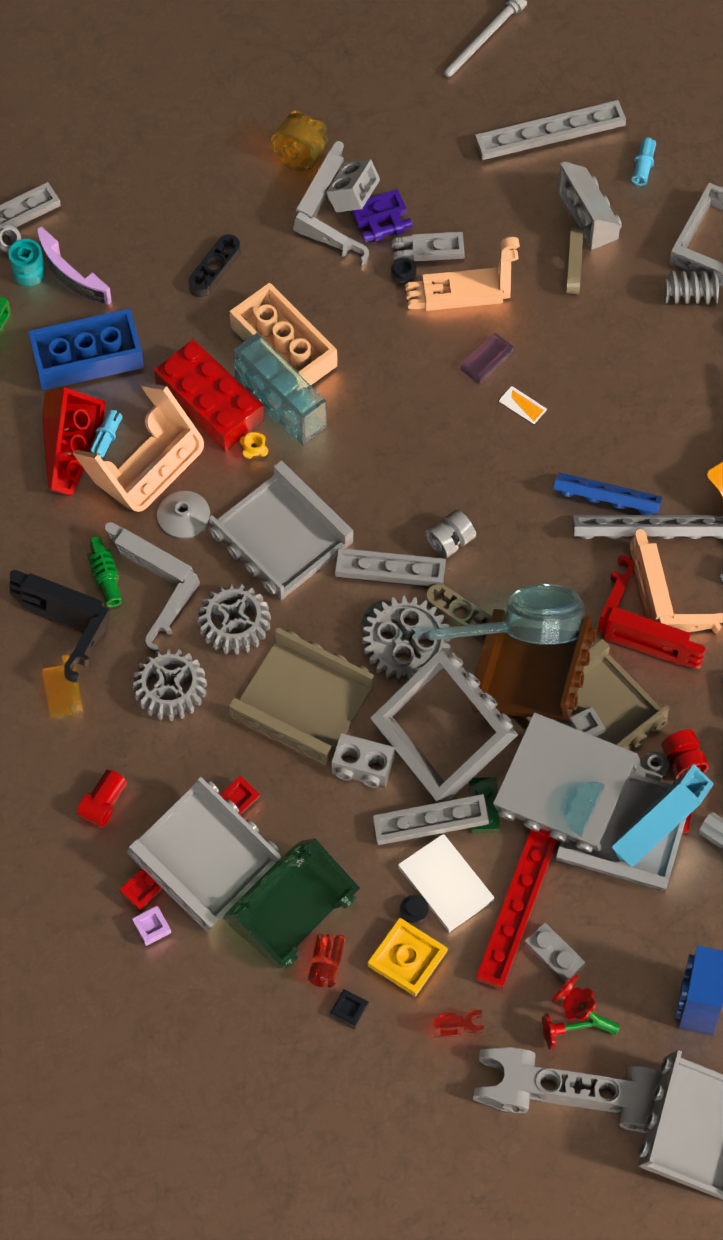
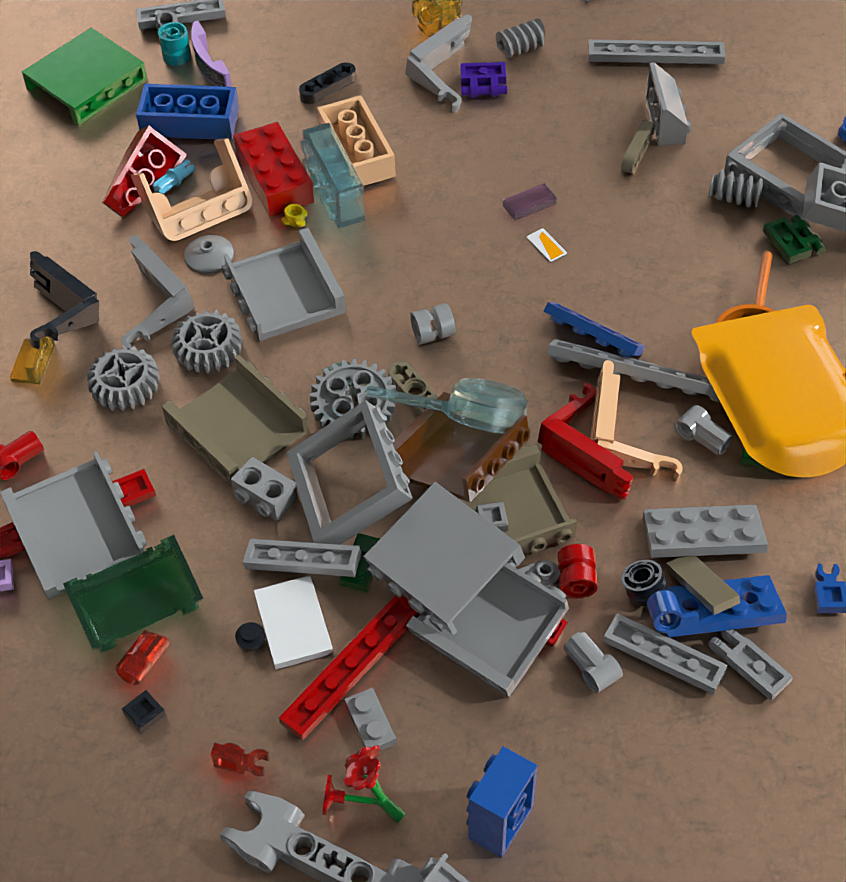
camera: 20 degrees right, 10 degrees down
green hinge [87,536,123,607] -> none
light grey brick [326,159,380,212] -> none
light grey plate [335,548,446,586] -> none
yellow plate [368,918,448,997] -> none
light grey hinge [391,232,465,262] -> none
black plate [391,258,416,283] -> none
light nougat hinge [405,237,520,311] -> none
clear light blue tile [564,782,605,837] -> none
medium azure slope [612,764,714,867] -> none
medium azure axle [632,137,656,186] -> none
none -> light grey piece [495,18,545,58]

